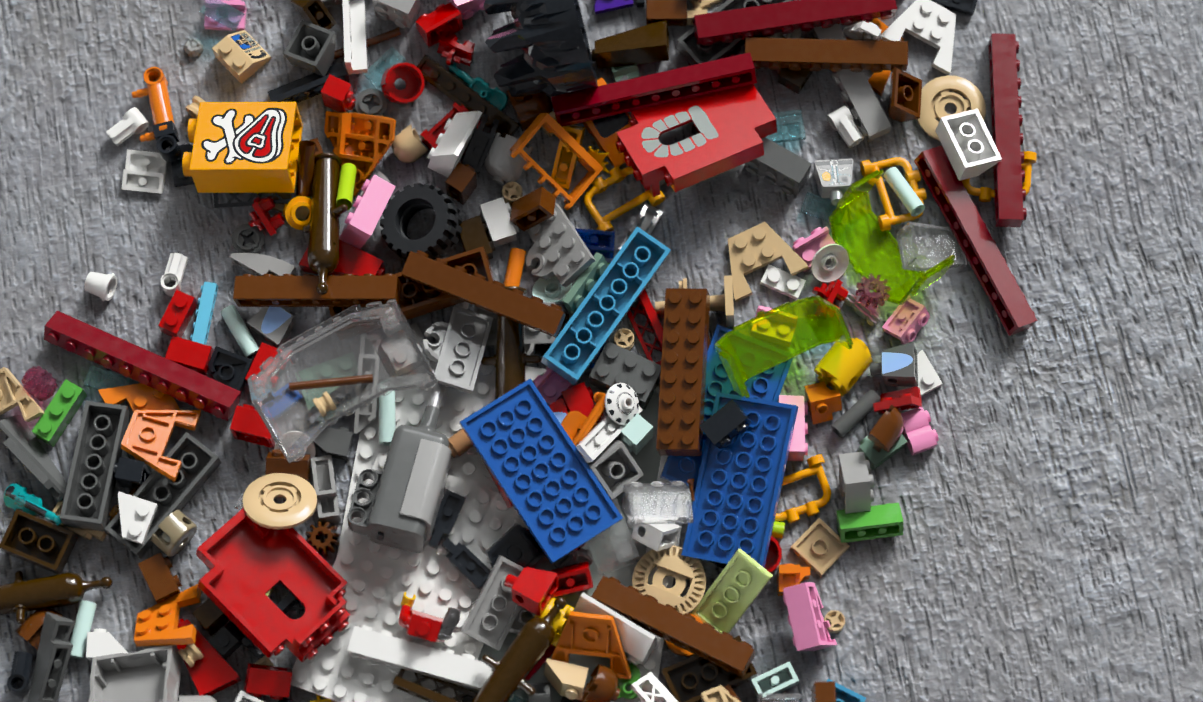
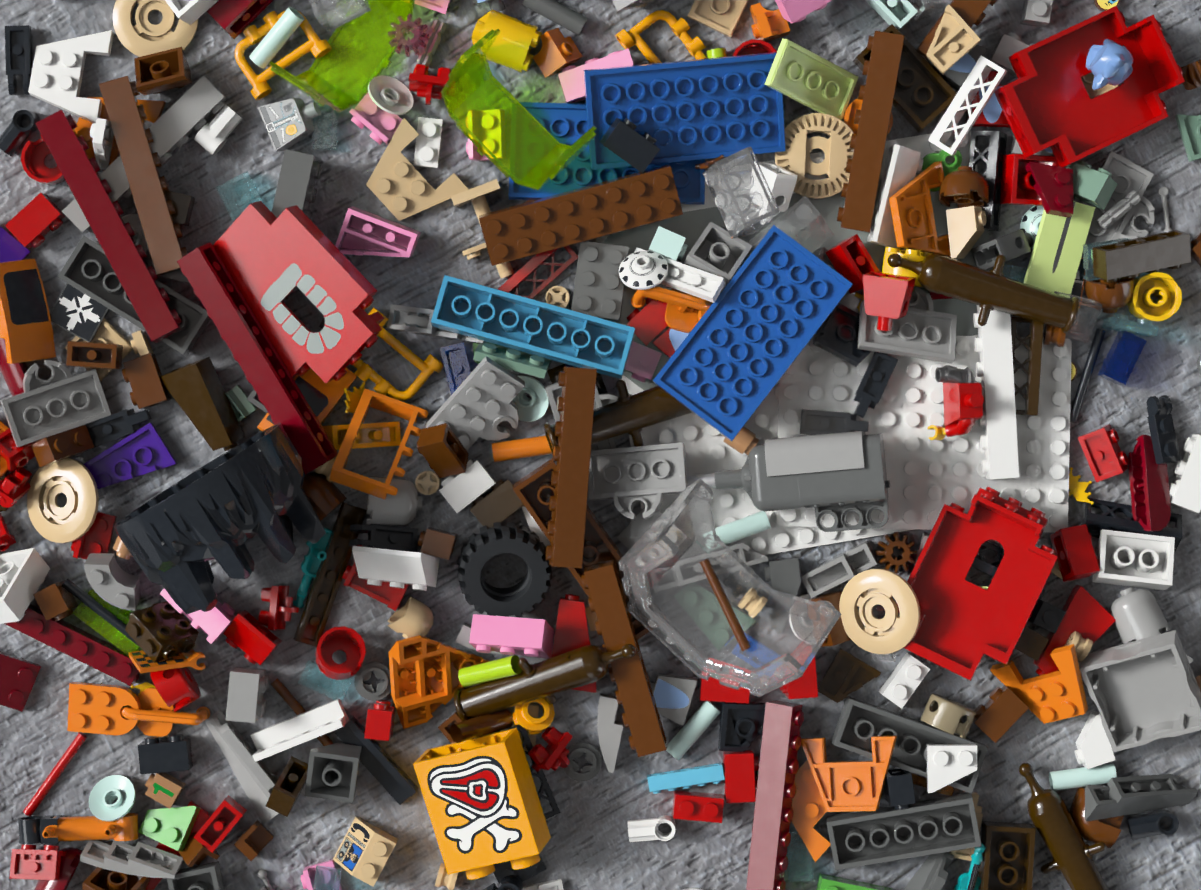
camera: 110 degrees left, 15 degrees up
none -> bright pink wedge [335,206,421,257]
none -> dark brown wing [817,648,881,703]
none -> white brick [879,653,930,709]

